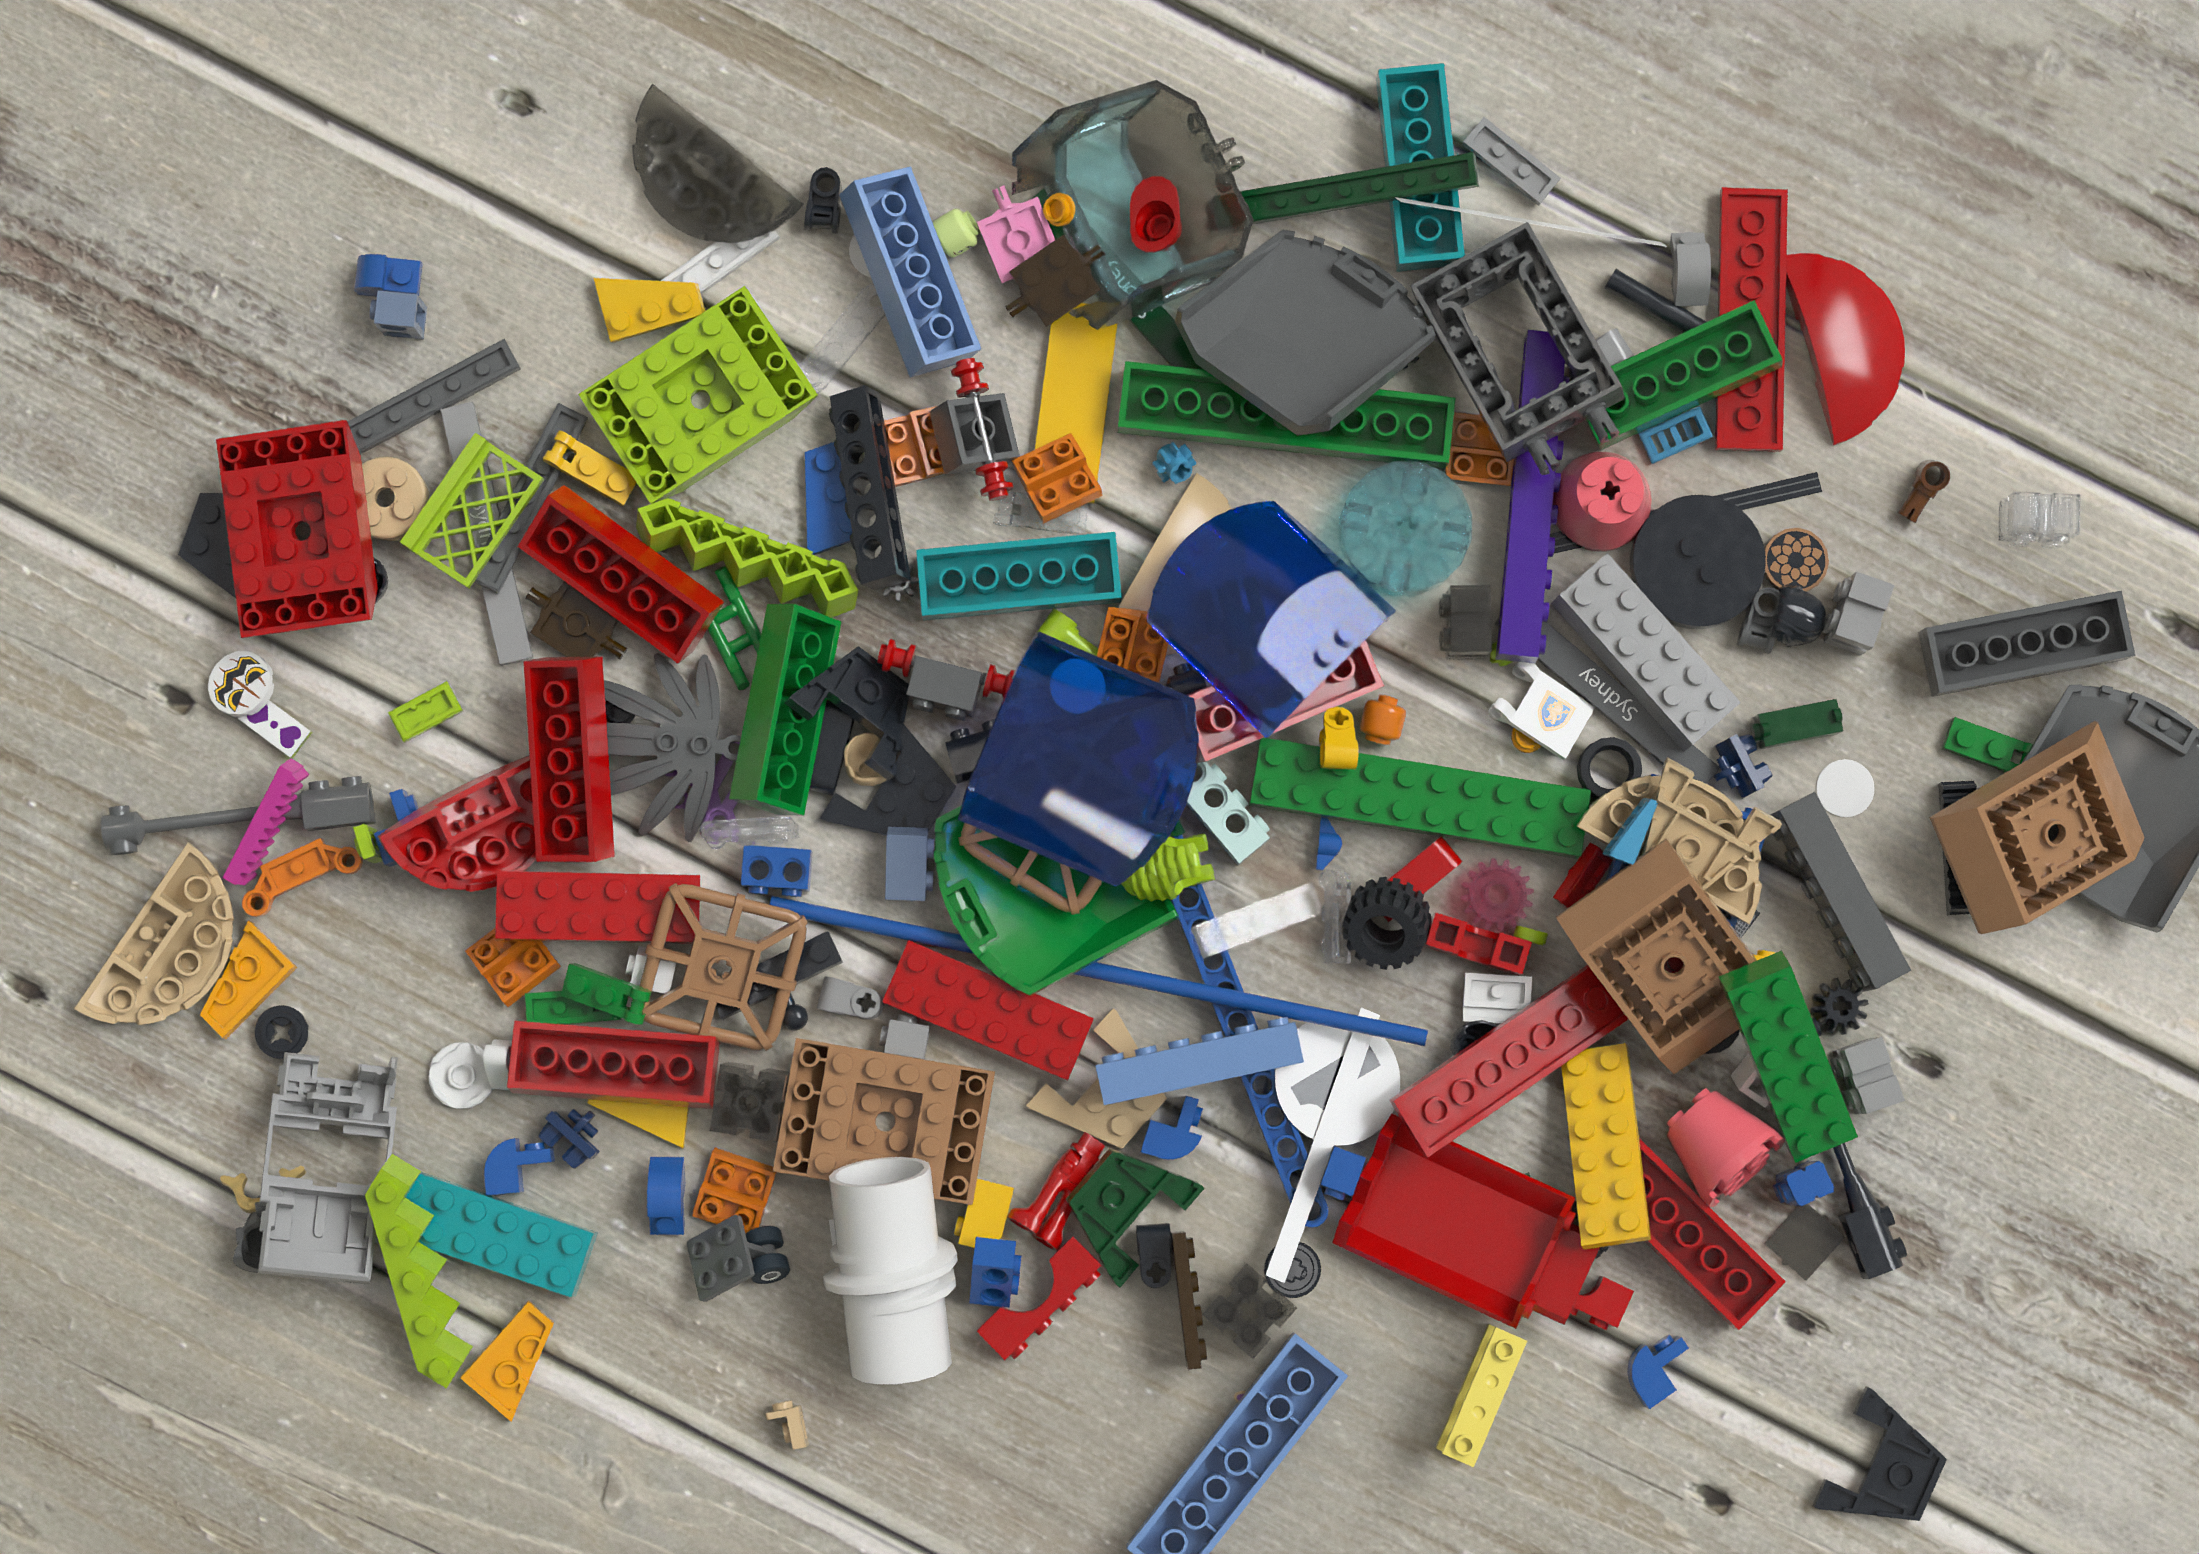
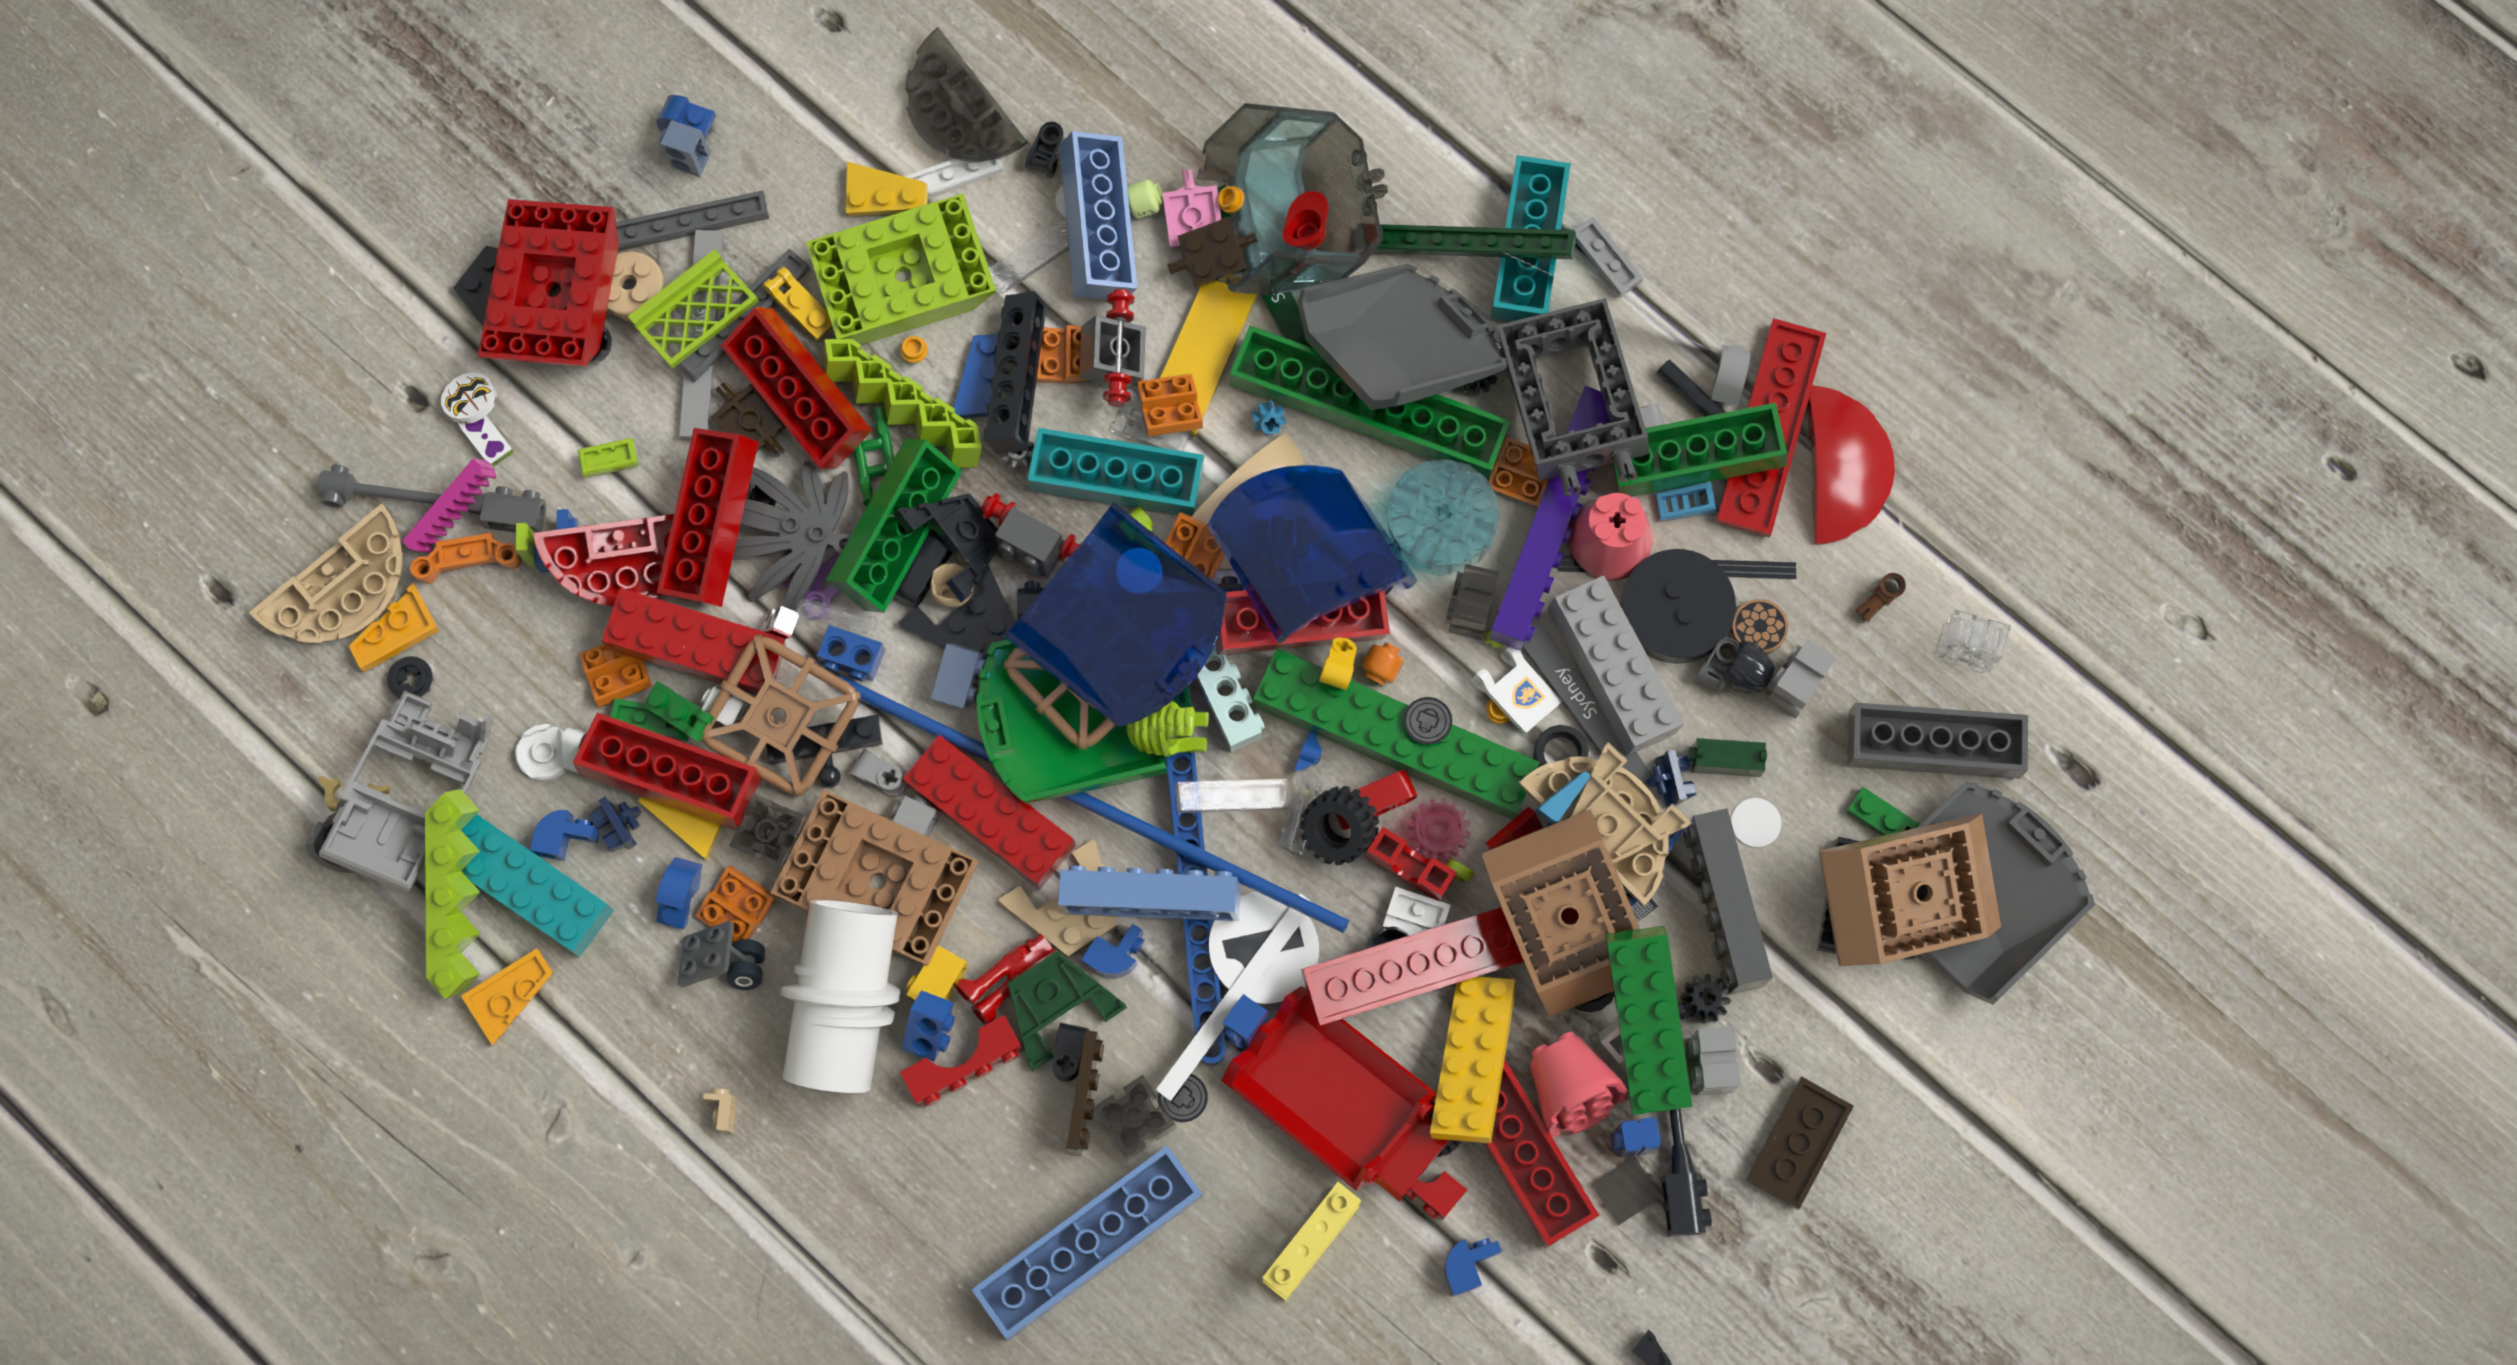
camera: 20 degrees right, 10 degrees down
none -> piece [760,606,799,639]
none -> light orange plate [900,336,928,363]
none -> sticker [1404,697,1453,744]
none -> dark brown plate [1745,1076,1854,1210]

